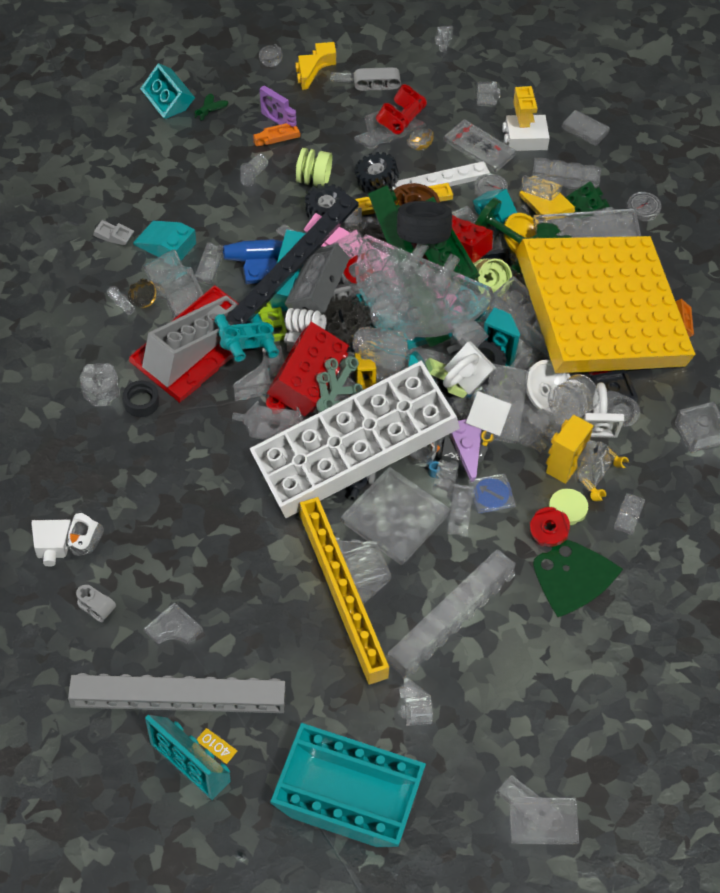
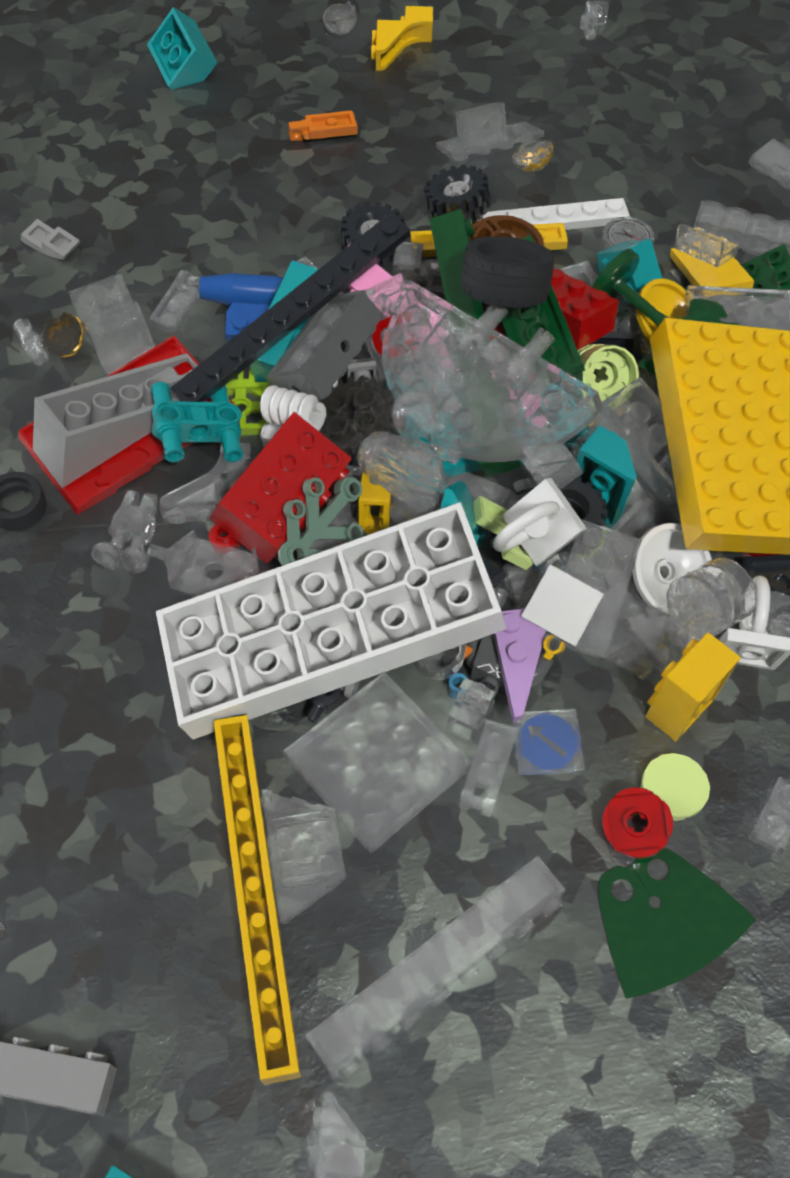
camera: 10 degrees right, 5 degrees up
teal slope [133,220,196,266] -> none
dark green piece [195,94,228,121] -> none
clear piece [240,154,268,186] -> none
medium lavender piece [260,86,297,127] -> none
yellowish green wheel [296,148,332,186] -> none
clear window [330,72,354,83] -> none
light grey beam [353,67,401,91] -> none
red piece [376,84,427,134] -> none
clear tile [444,119,516,173] -> none
clear brick [476,82,500,105] -> none
white brick [502,115,550,151] -> none
yellow hips [513,86,538,128] -> none
clear torso [577,440,629,501] -> none
none -> clear piece [91,490,158,573]

